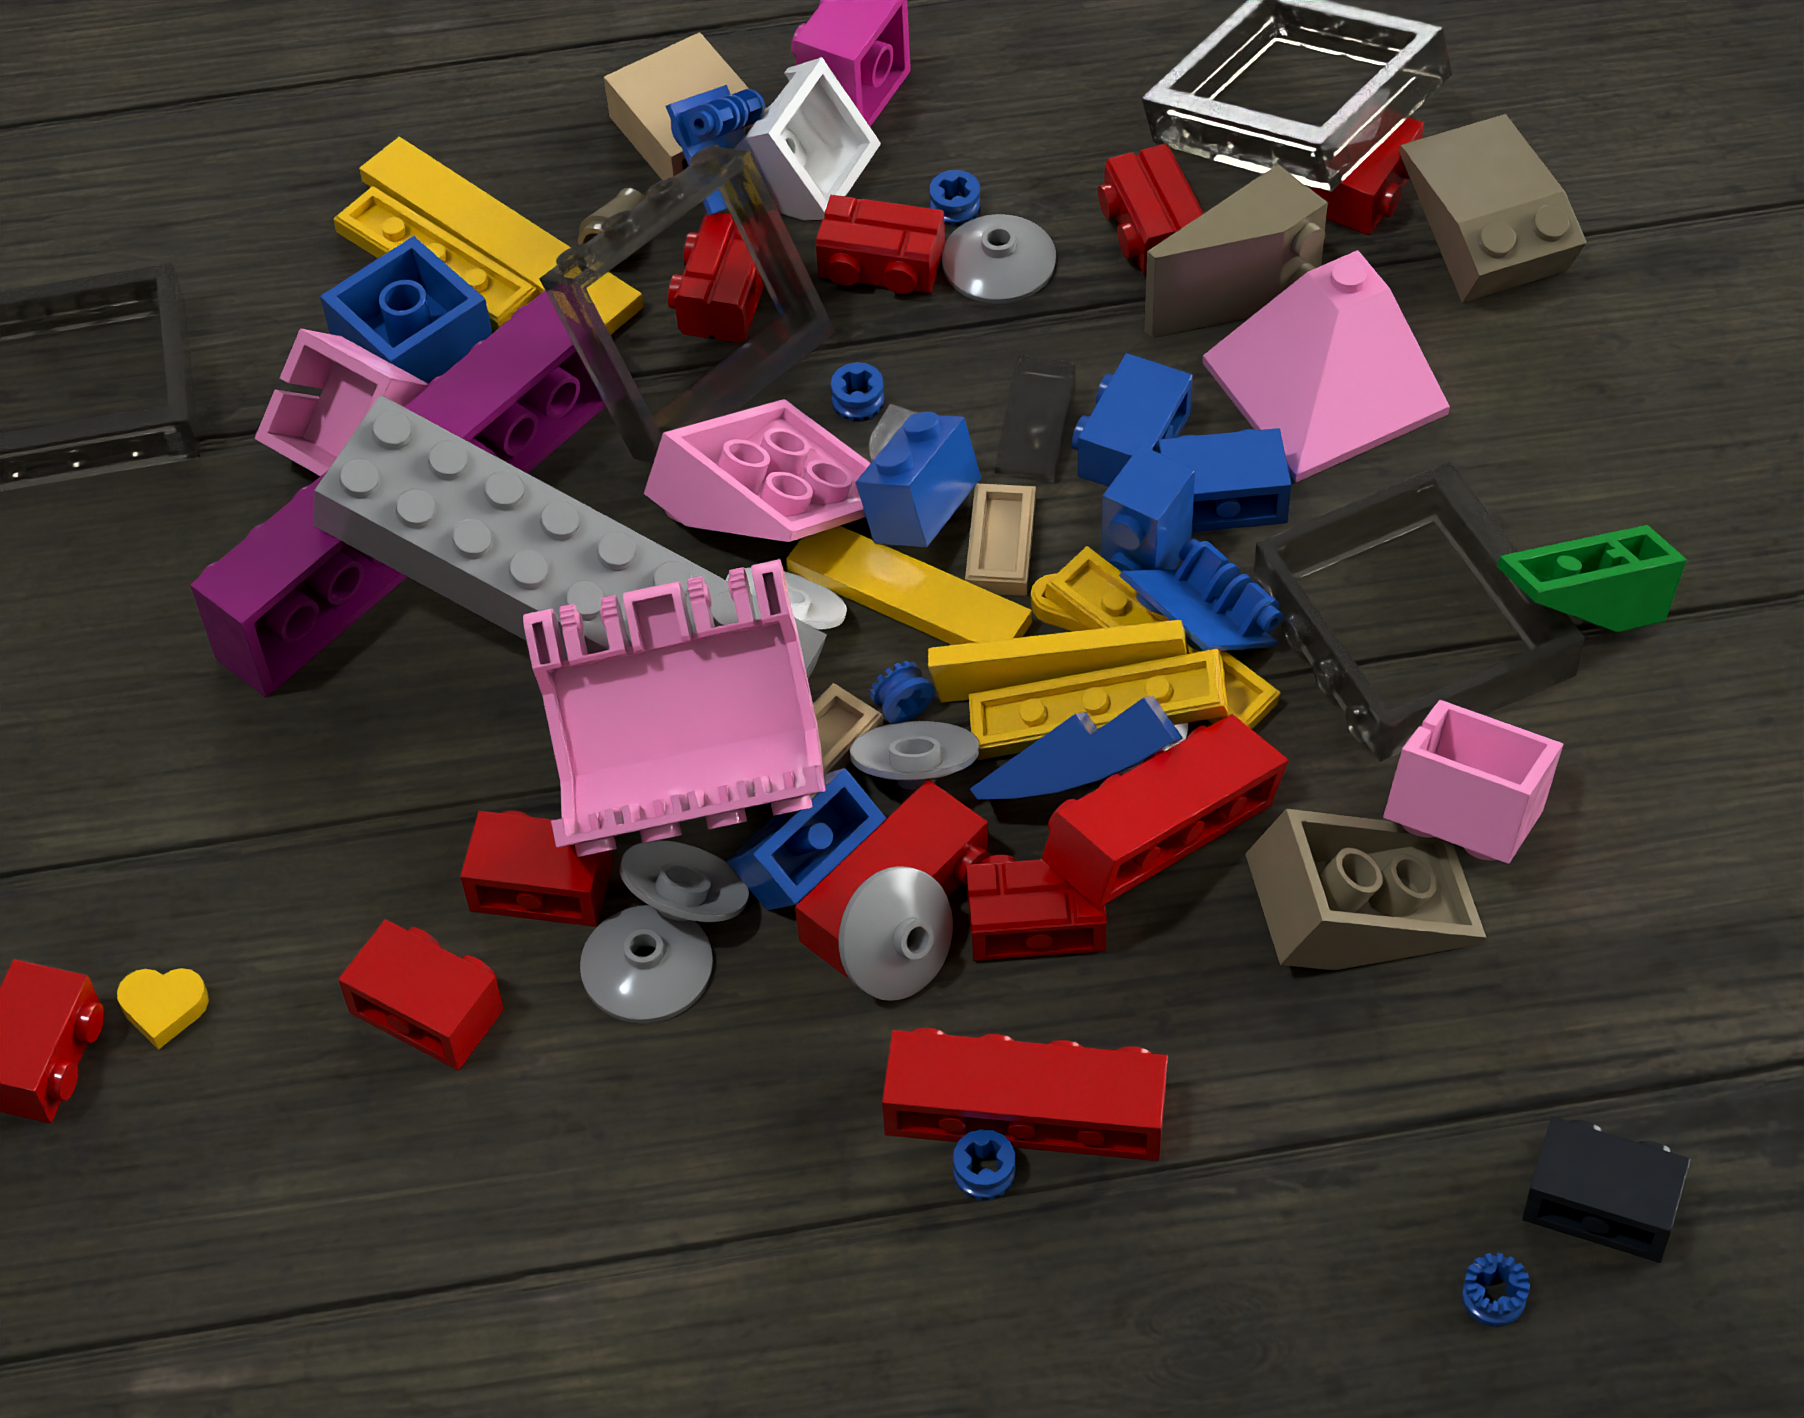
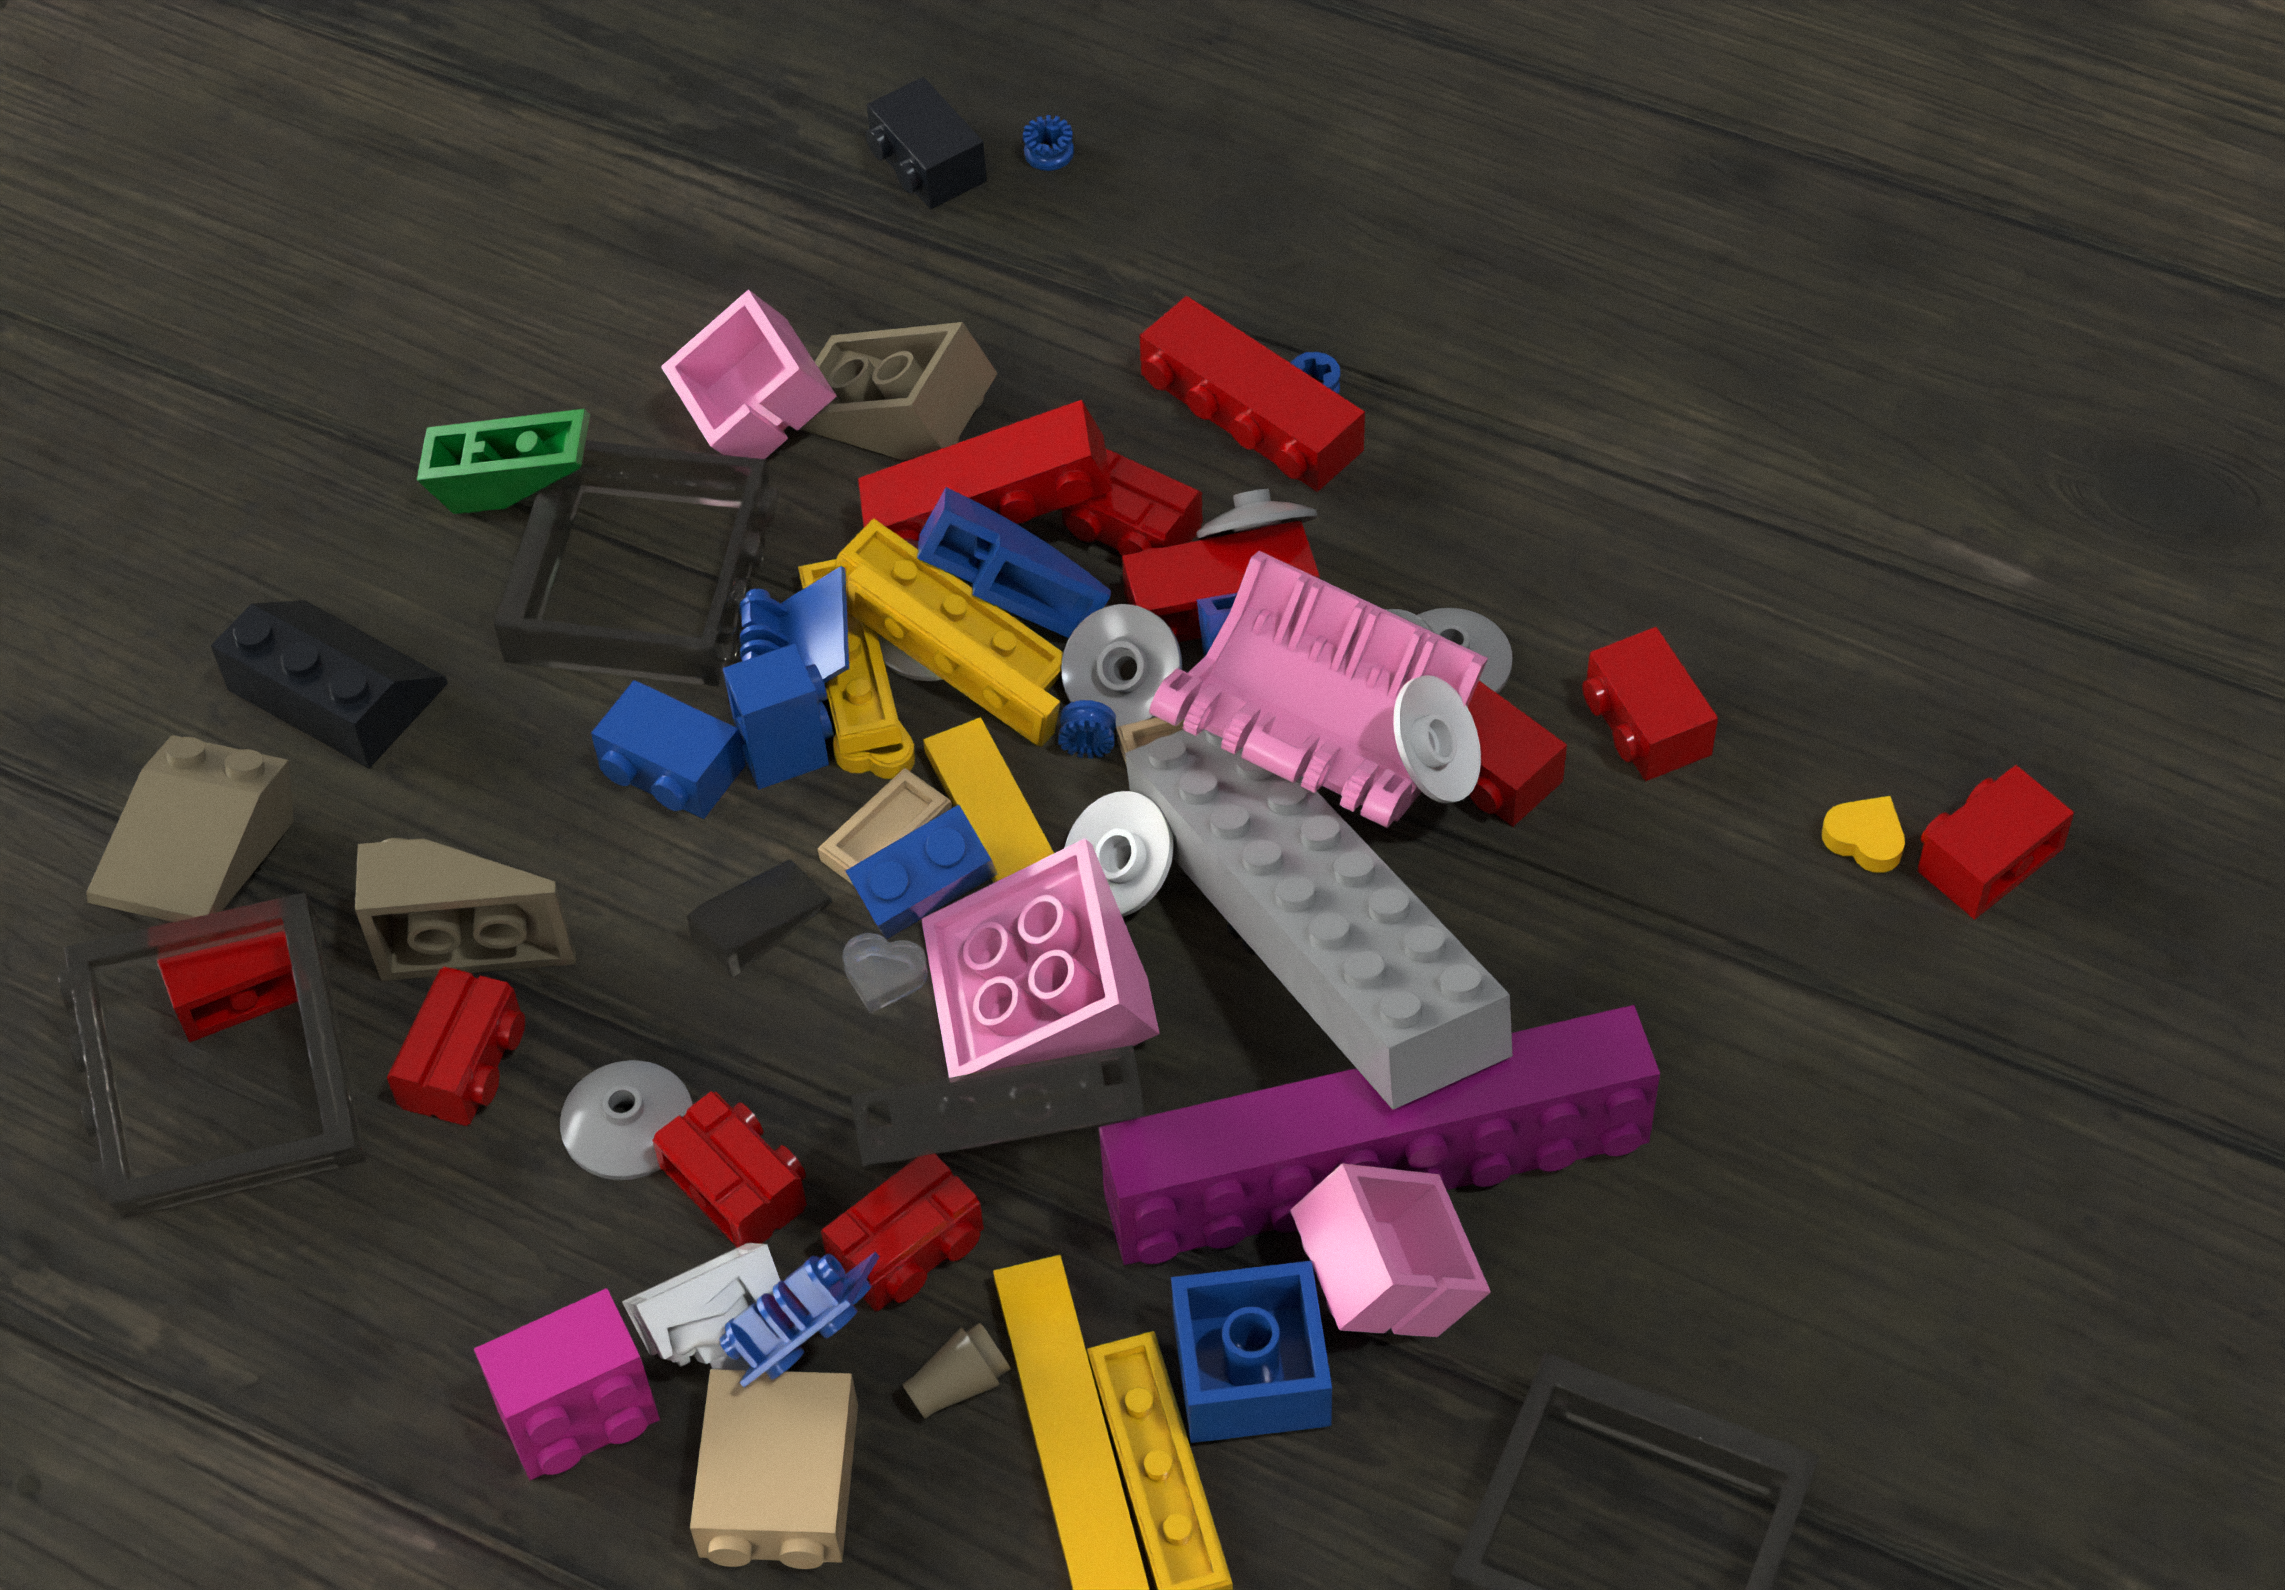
camera: 145 degrees left, 0 degrees up
blue bush [830,362,885,422] -> none
blue bush [929,170,980,227] -> none
blue brick [1072,353,1193,487] -> none
bright pink slope [1203,250,1450,483] -> none
none -> black slope [210,600,448,769]
none -> white dish [1394,675,1481,804]

